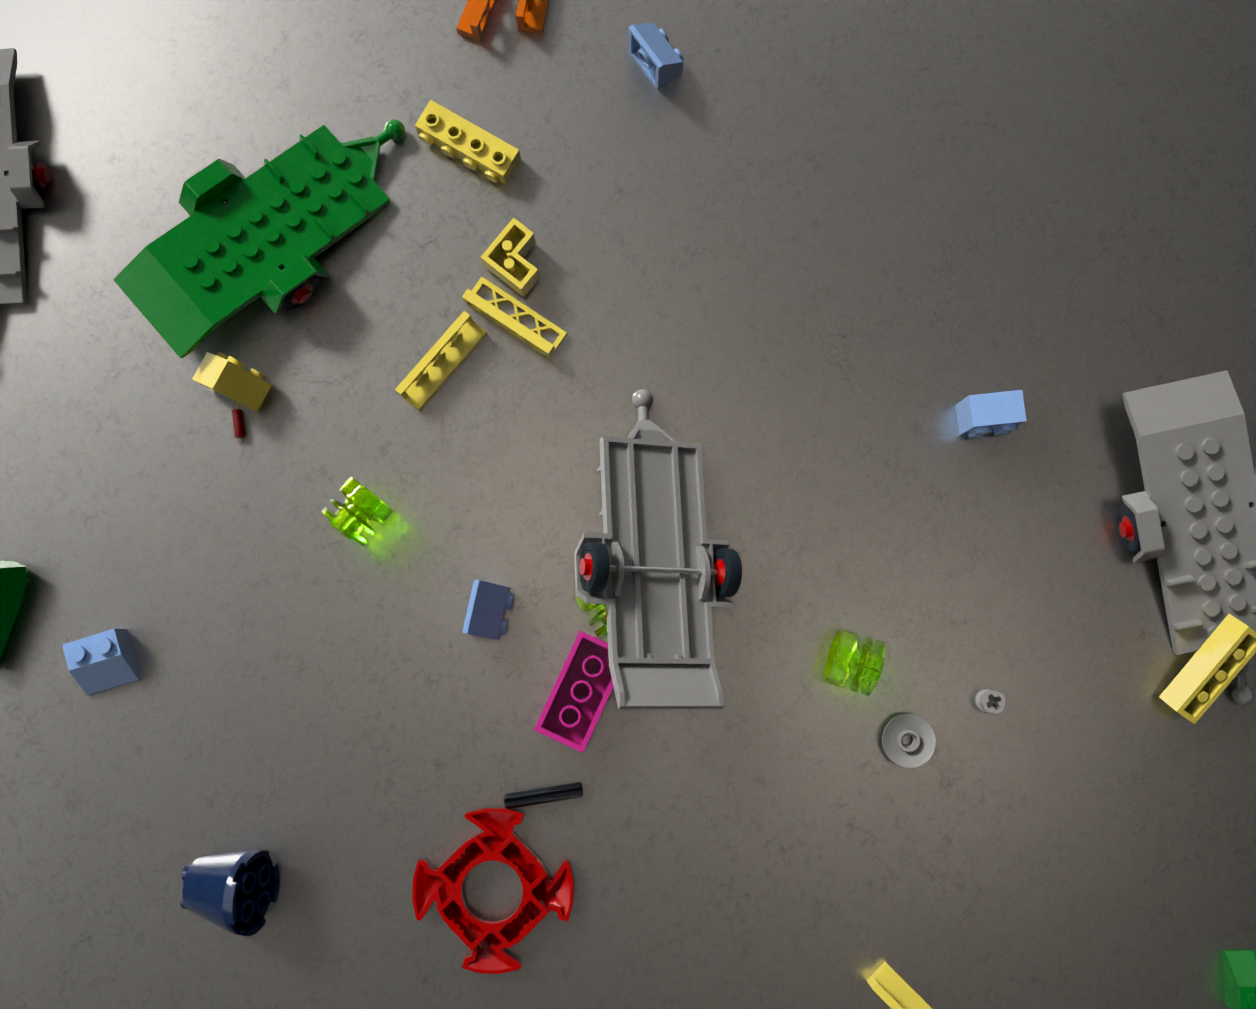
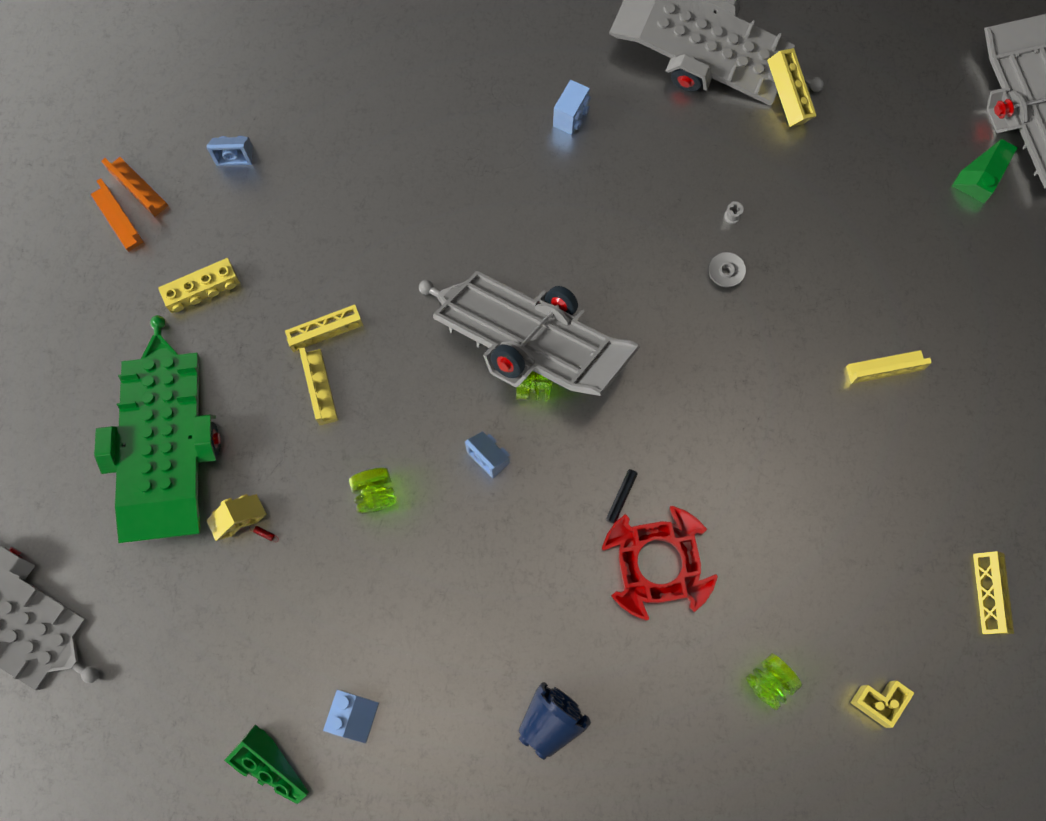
camera: 55 degrees left, 10 degrees down
light yellow brick [480,217,540,298] -> none
dark pink brick [534,630,613,753] -> none
clear neon green wheel [823,628,886,696] -> none

